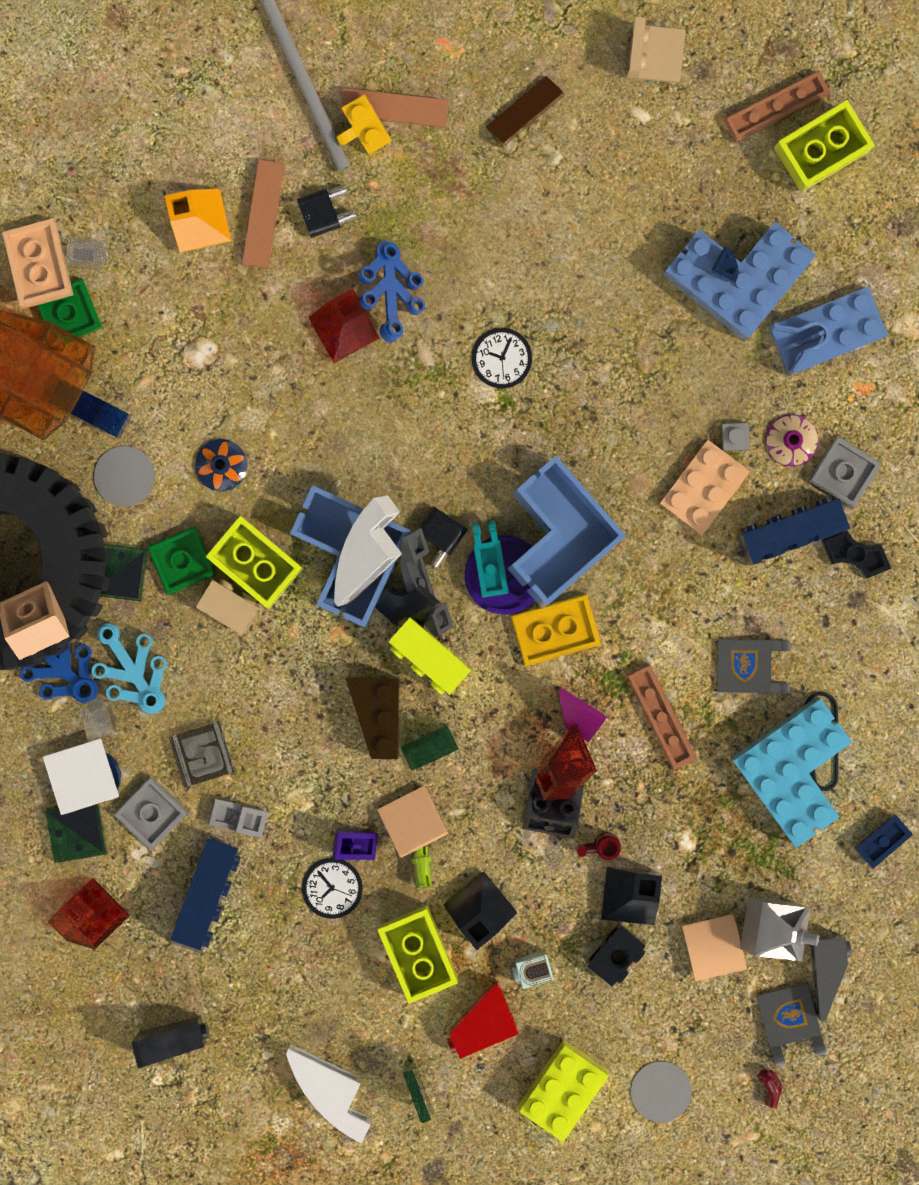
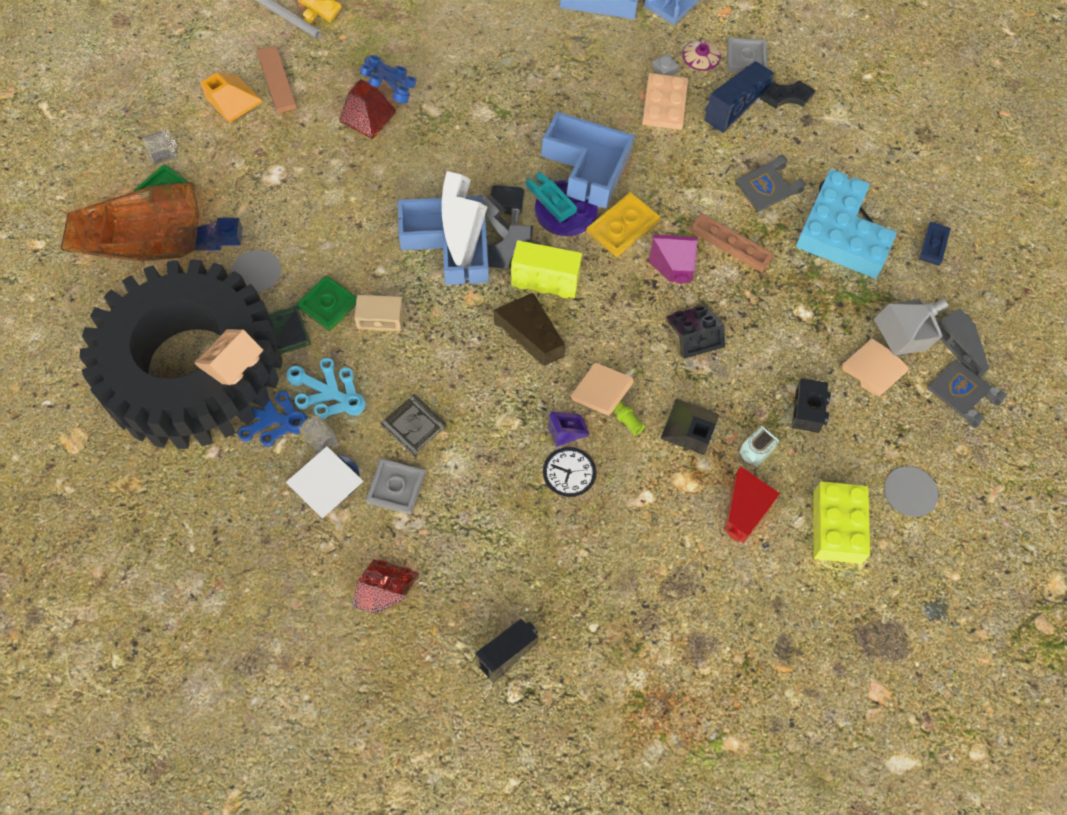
camera: 30 degrees left, 25 degrees down
light nougat plate [2,218,73,309] -> none
tile [45,803,108,863] -> none
dark blue wedge [170,838,241,954] -> none
dark blue dish [195,439,248,492] -> none
neon yellow brick [206,516,304,609] -> none
light grey slope [208,798,268,838] -> none
white slope [286,1044,372,1144] -> none
black piece [297,185,356,238] -> none
neon yellow brick [377,905,458,1004] -> none
clear green slope [400,724,459,771] -> none
clear green tile [403,1058,432,1123] -> none
sticker [472,328,532,389] -> none
clear red slope [535,725,597,800] -> none
dark red piece [576,832,621,860] -> none
black slope [601,866,662,925] -> none
dark red arm [758,1069,783,1108] -> none

